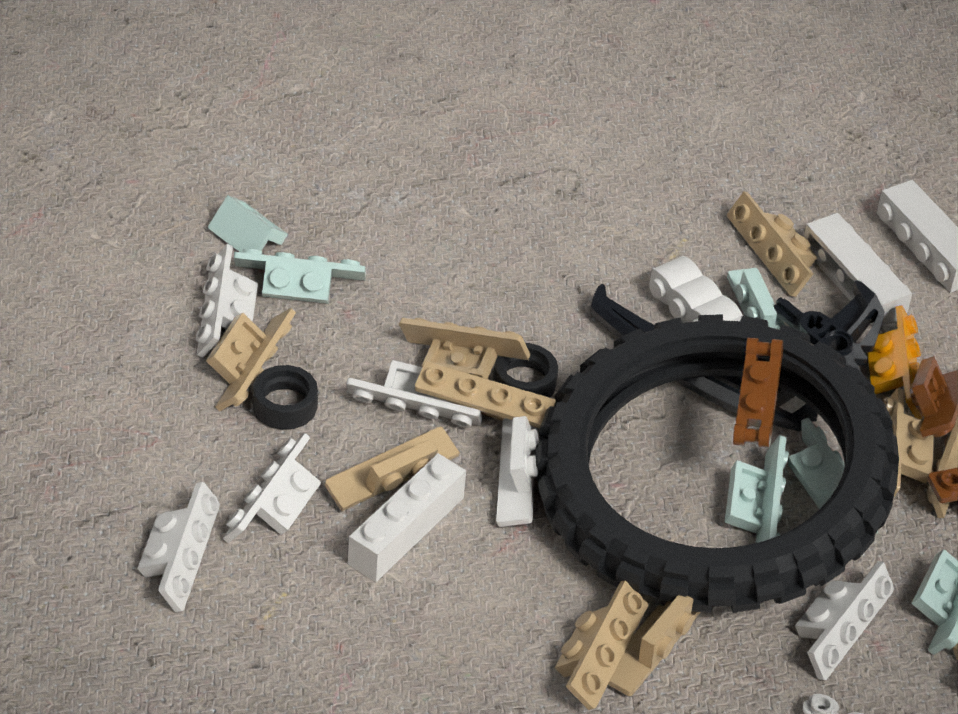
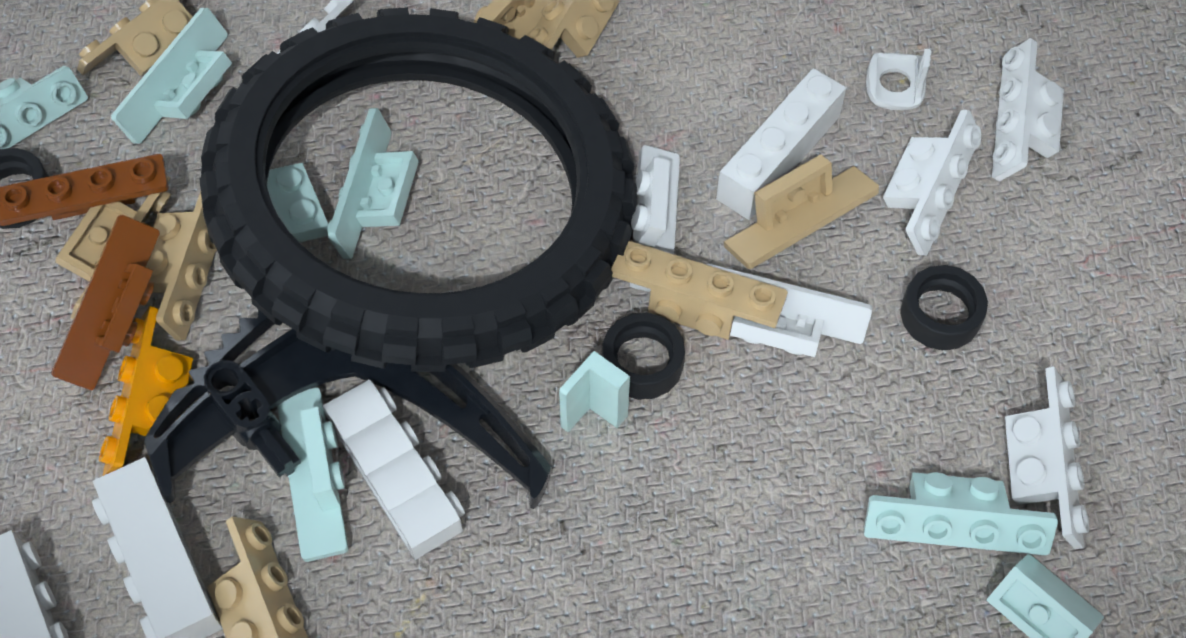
camera: 175 degrees left, 15 degrees up
tan bracket [206,308,296,411] -> none
tan bracket [399,318,530,379] -> none
dark orange plate [733,338,783,448] -> none
none -> light aqua panel [559,351,630,432]
none -> white piece [866,49,932,111]

